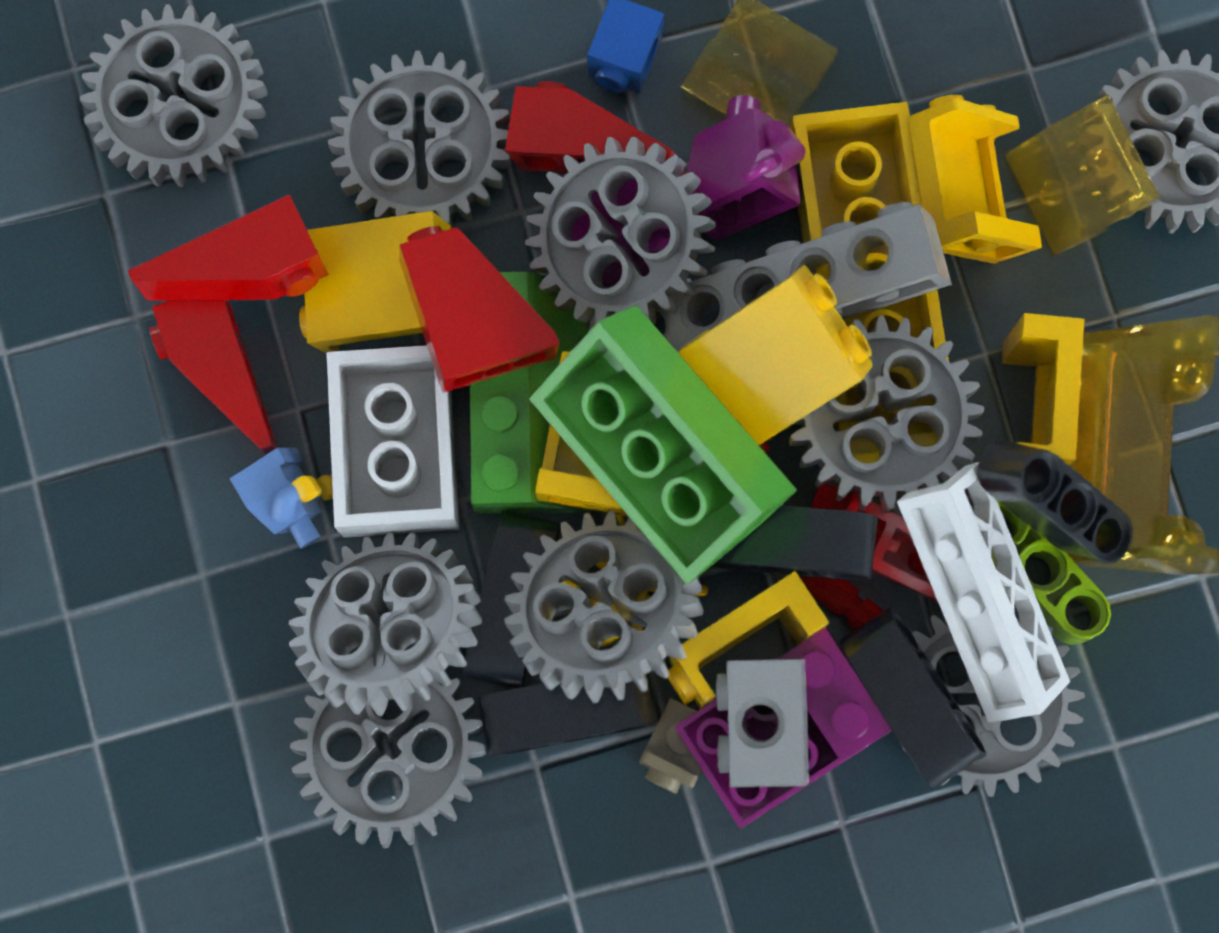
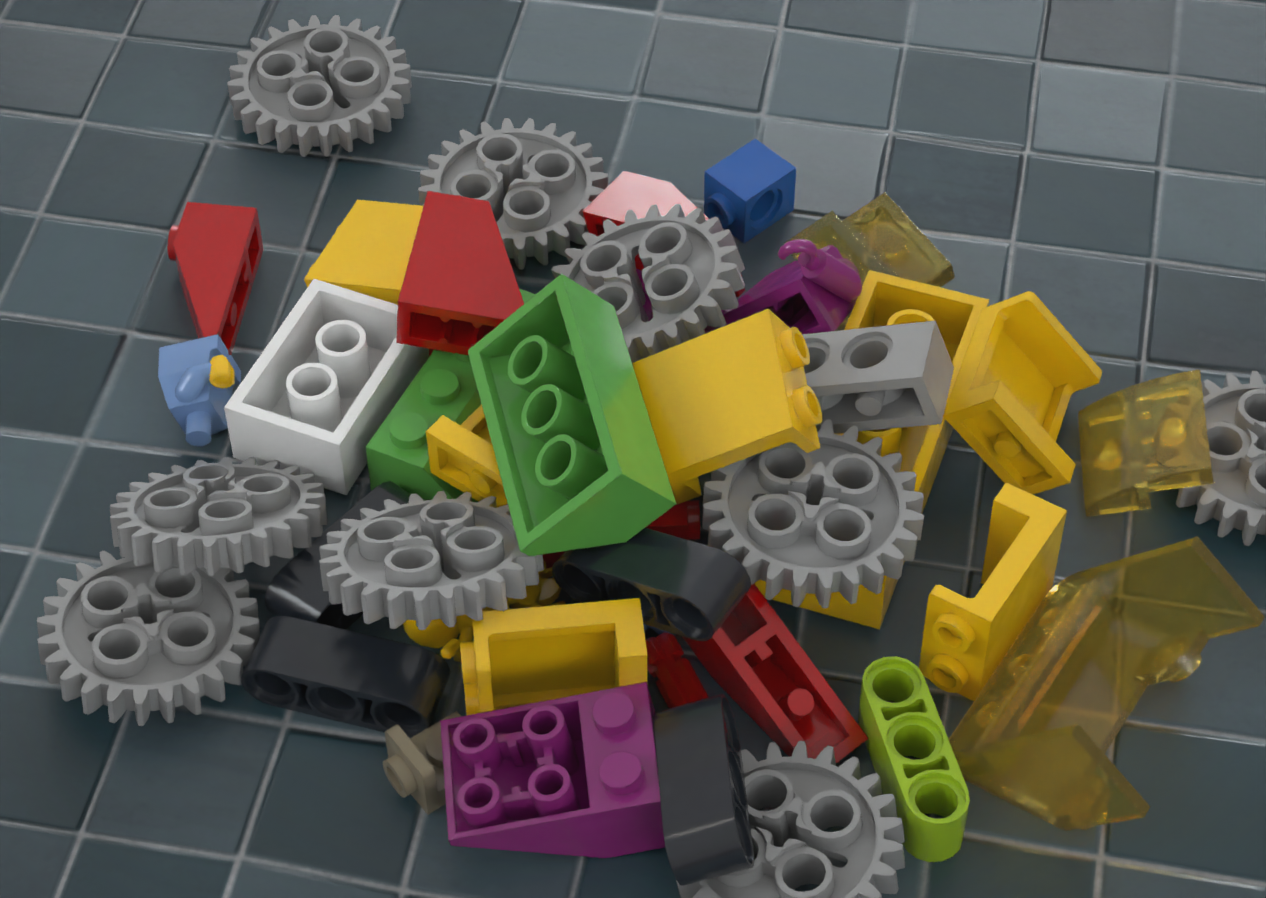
camera: 25 degrees right, 30 degrees down
red slope [127,194,329,301] -> none
light grey brick [716,659,809,787] -> none
white fence [897,462,1070,723] -> none
black beam [978,440,1133,564] -> none

